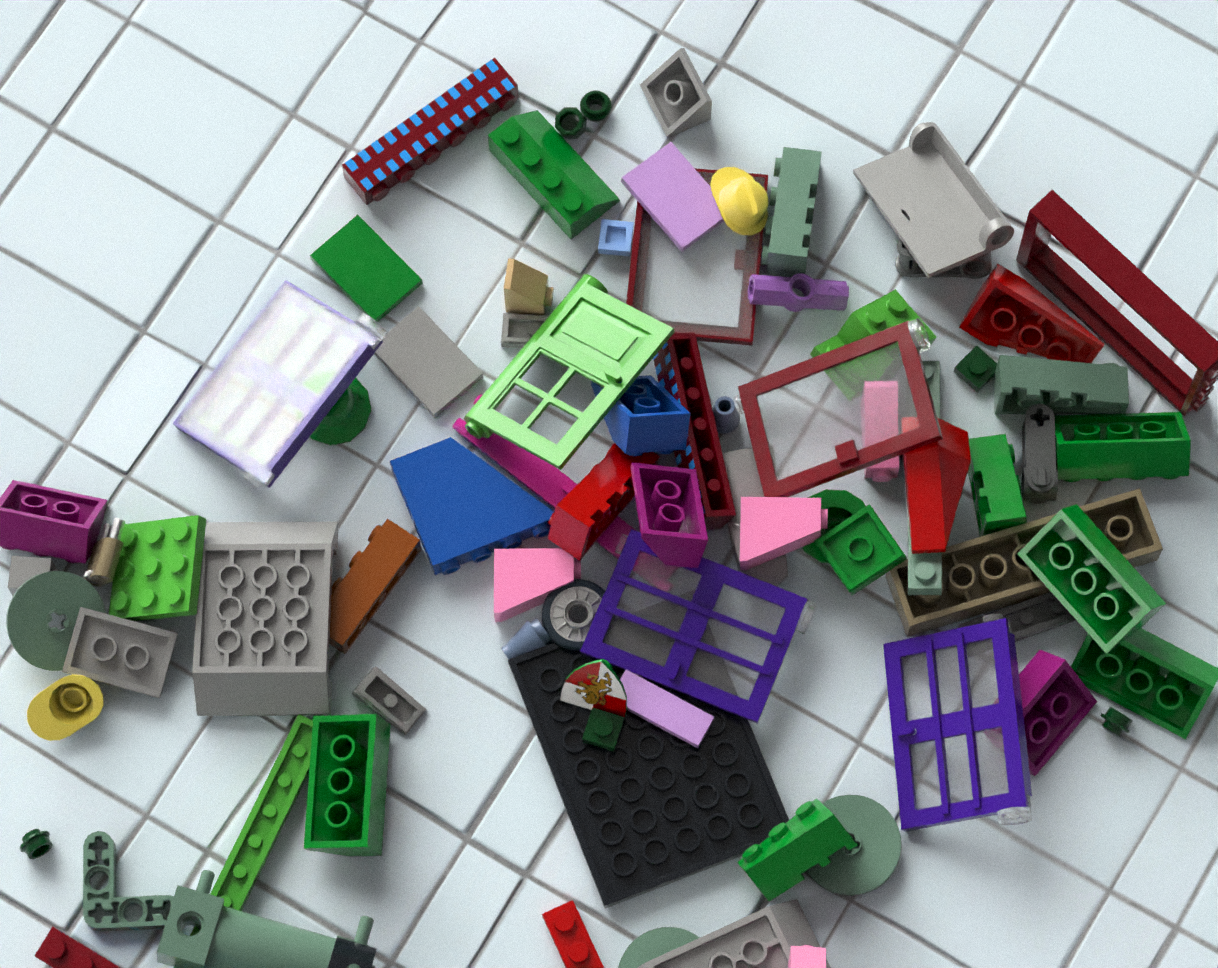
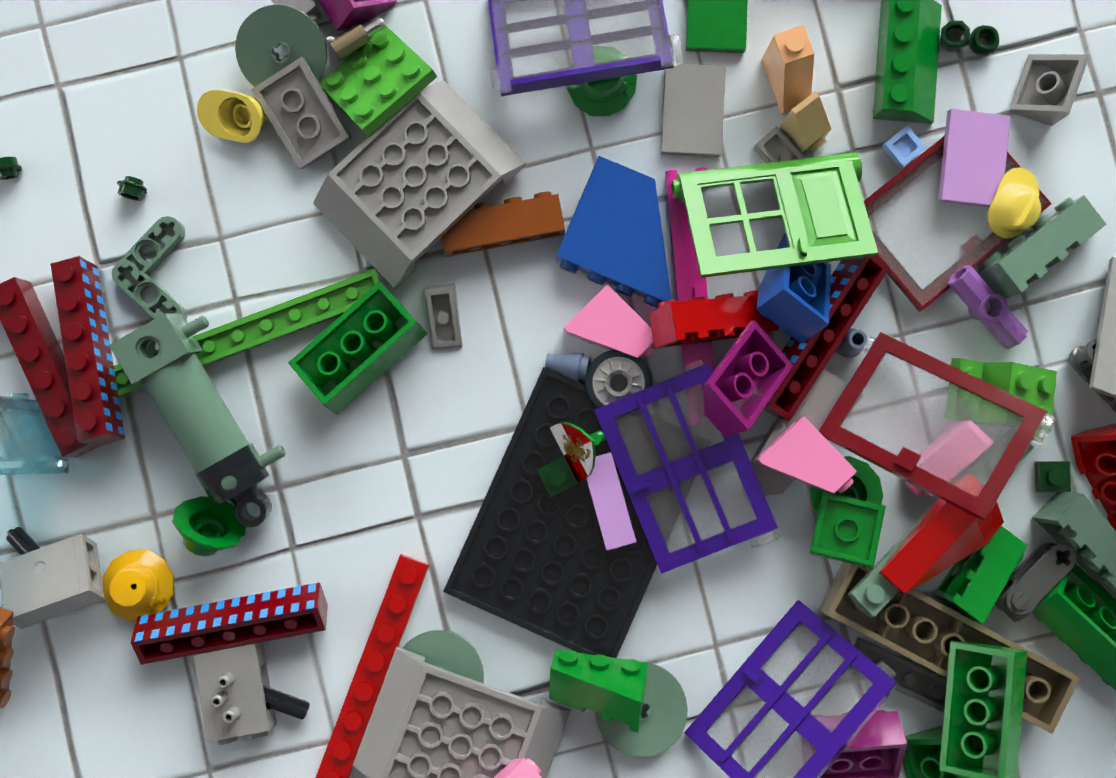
camera: 45 degrees right, 15 degrees up
none -> light nougat slope [761,24,814,115]

